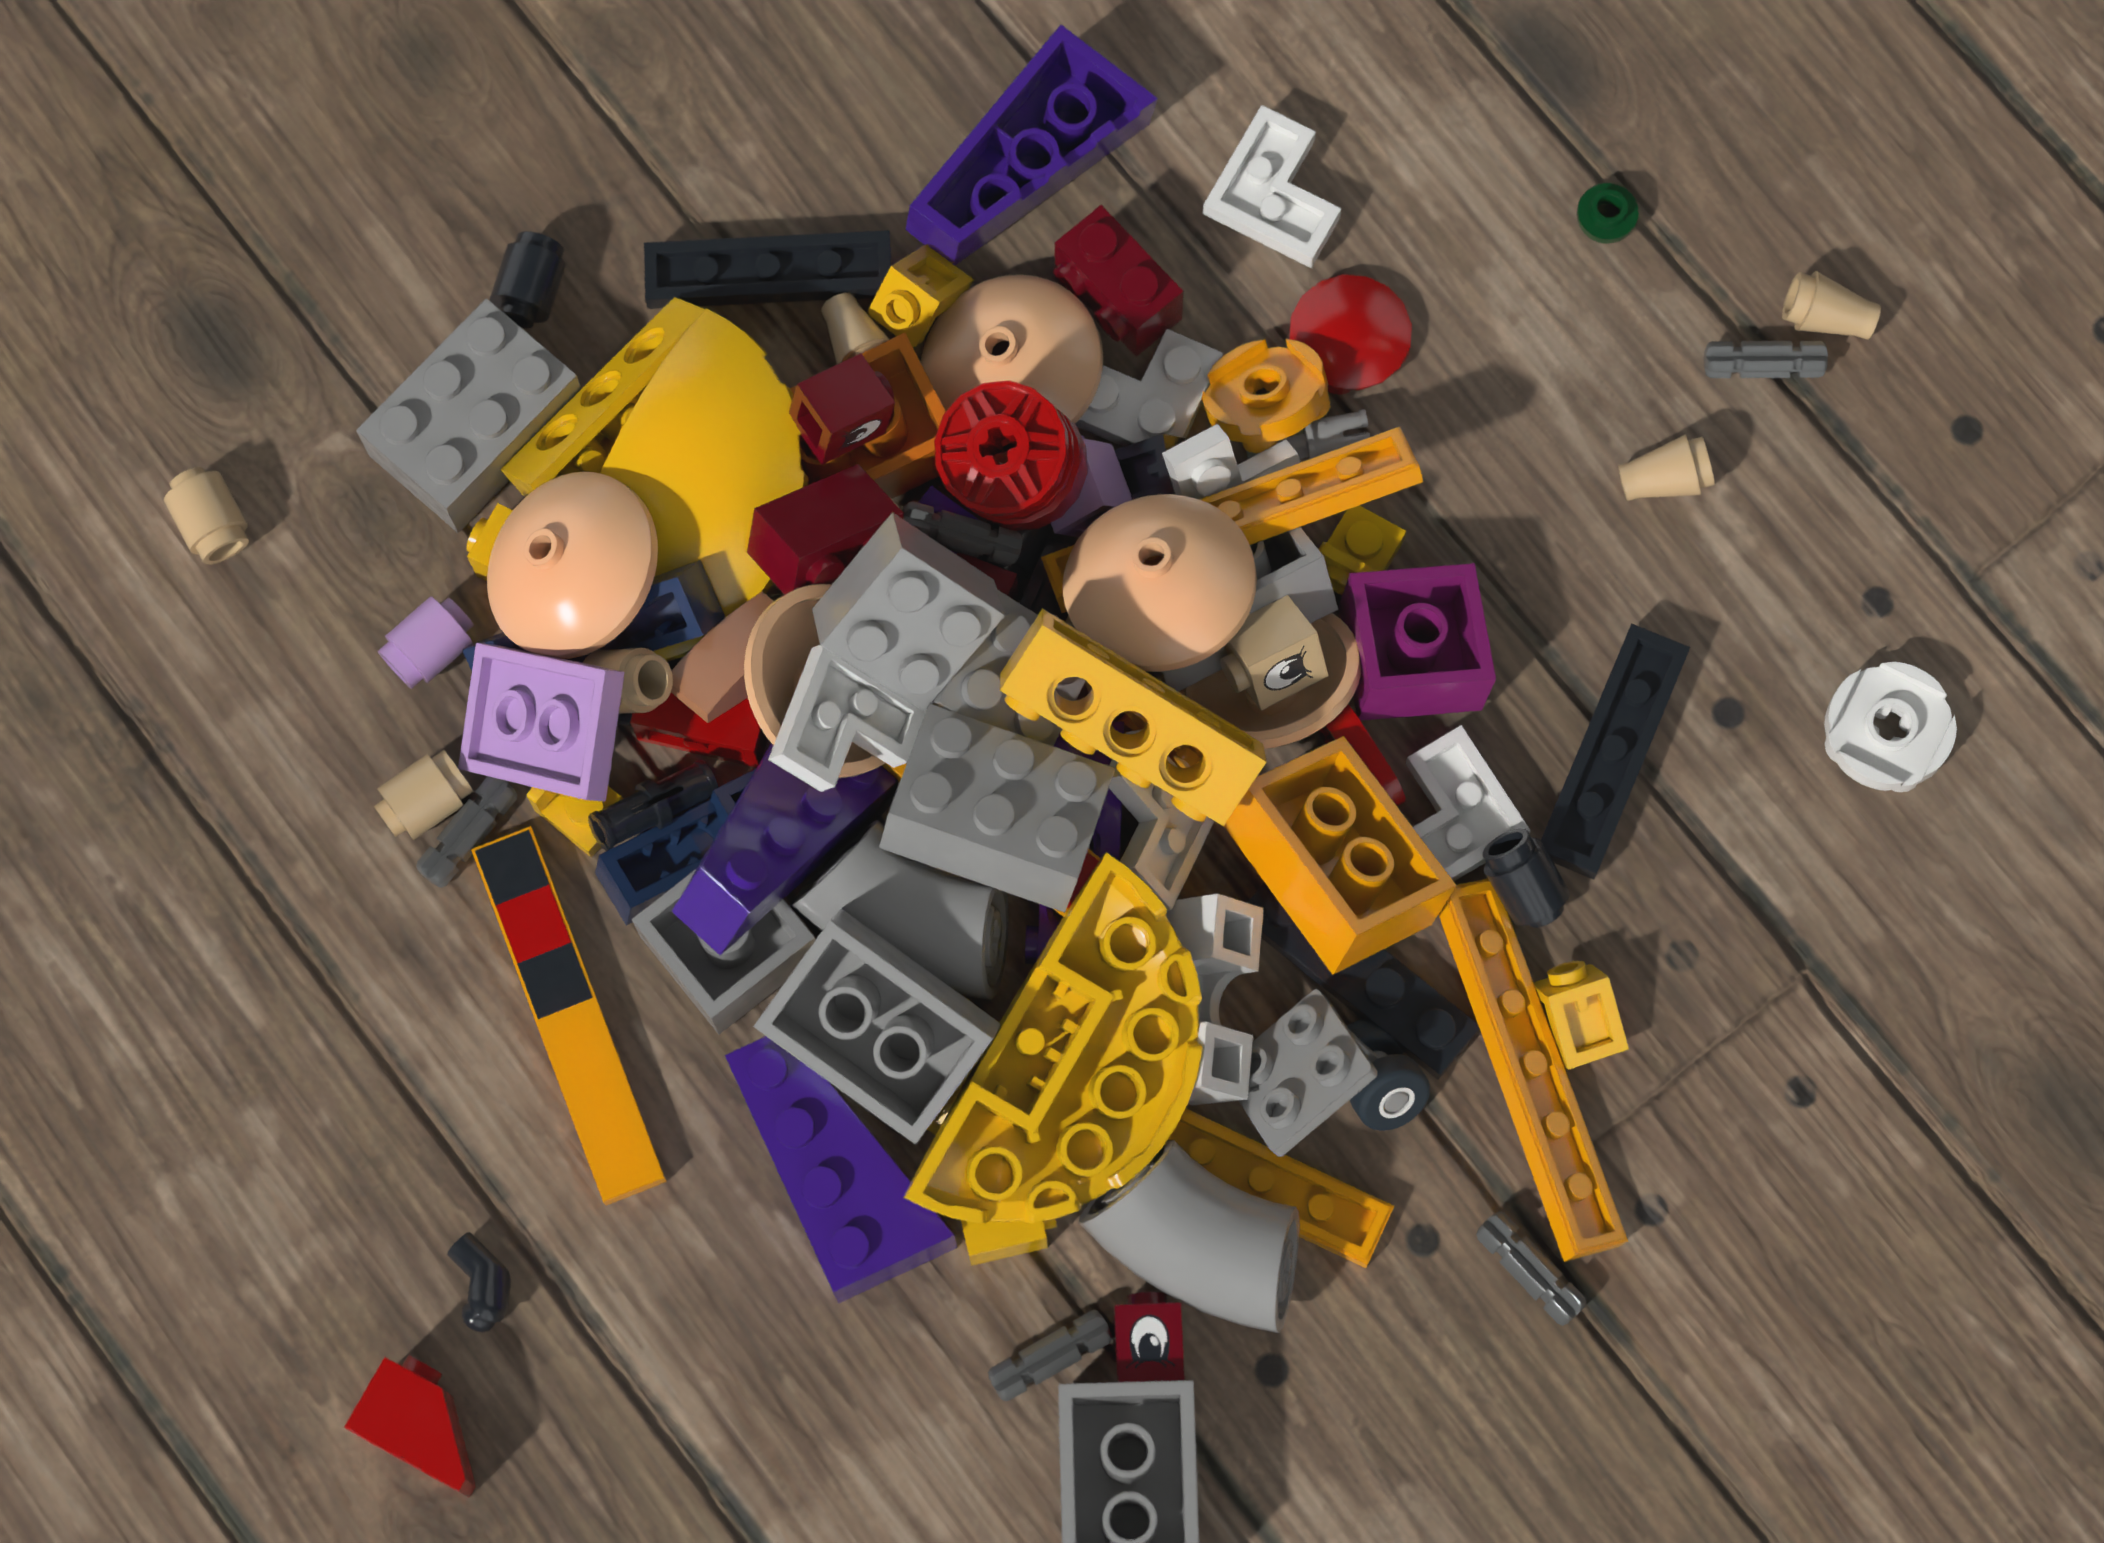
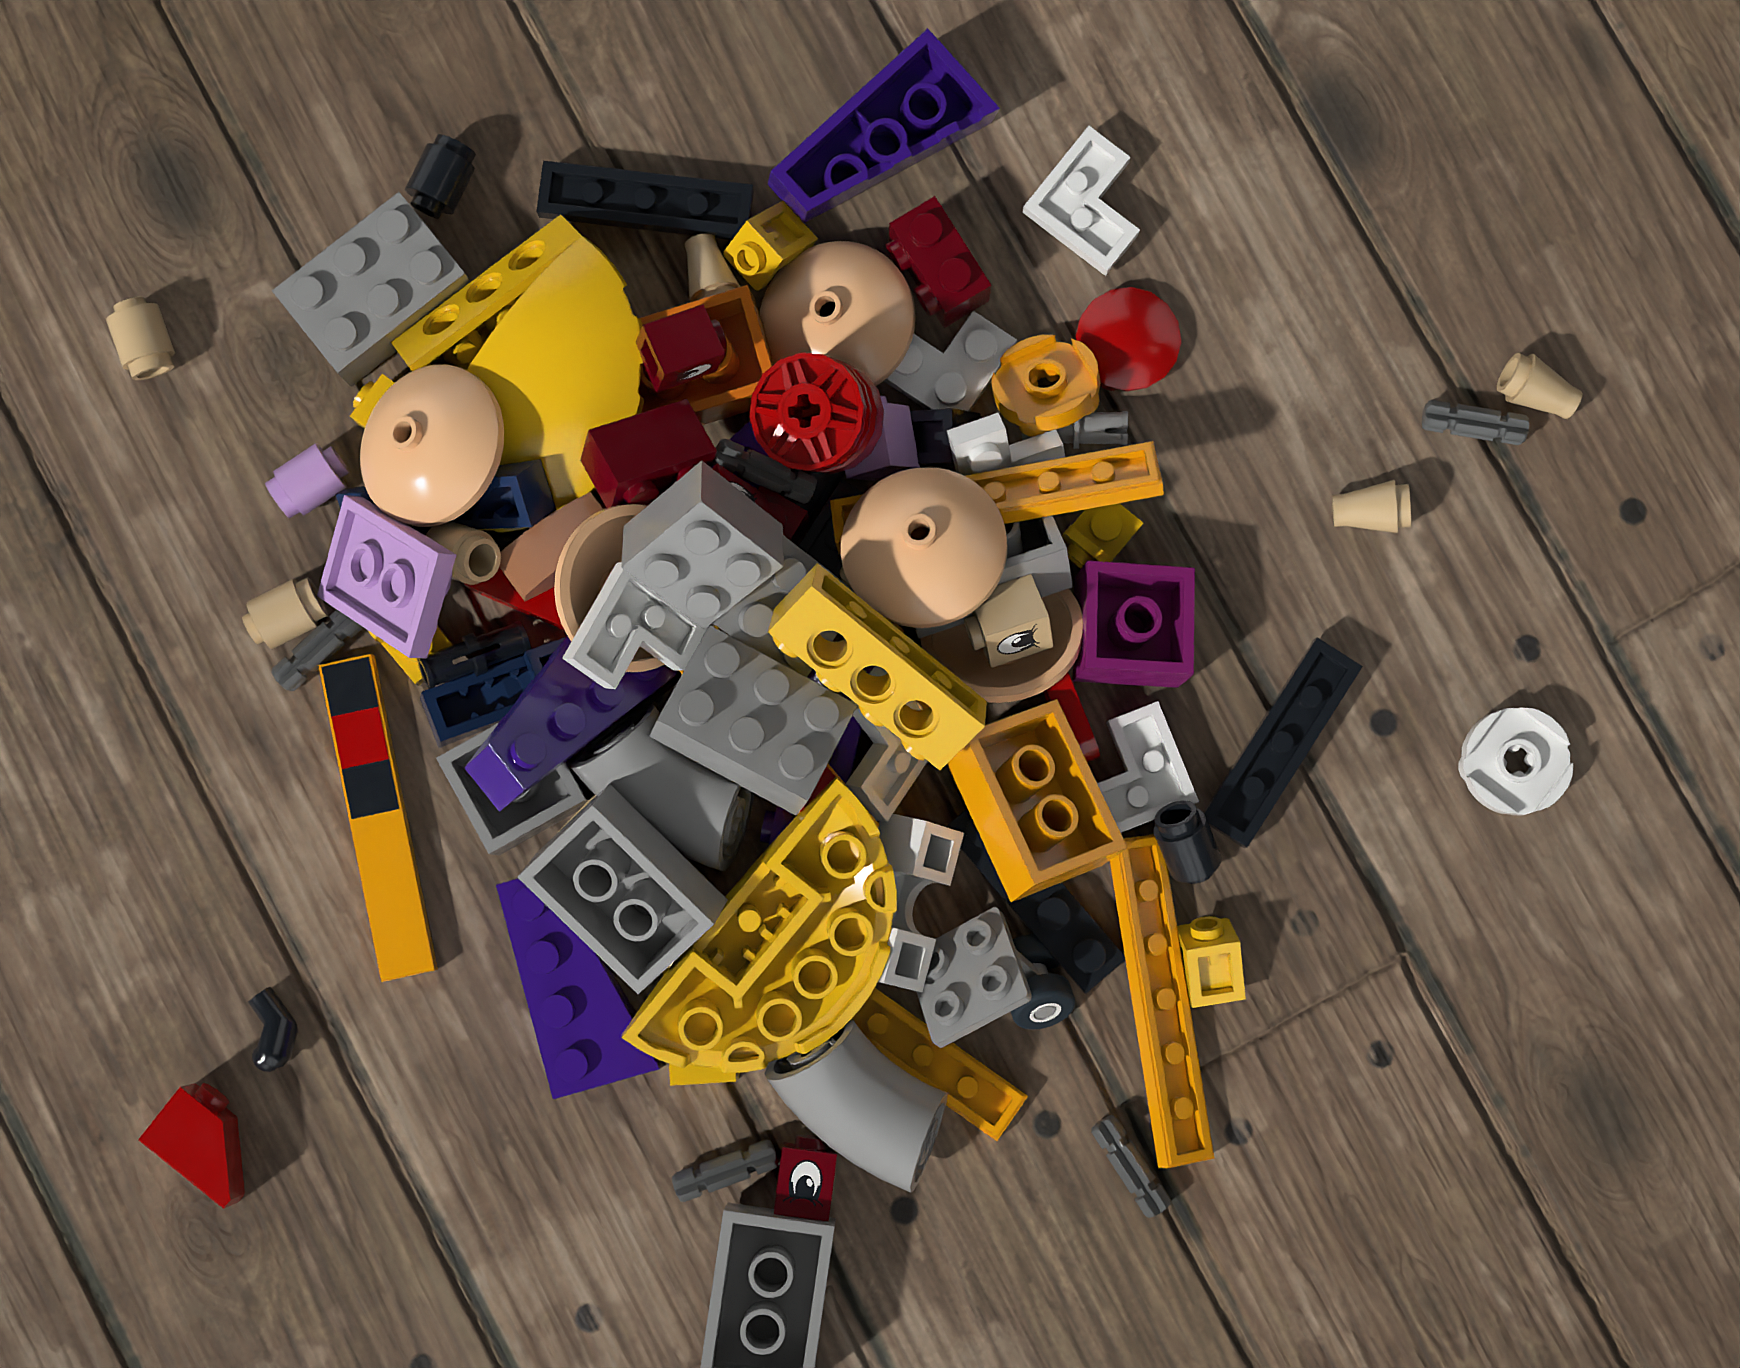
camera: 10 degrees right, 10 degrees up
dark green plate [1576,183,1639,244] -> none

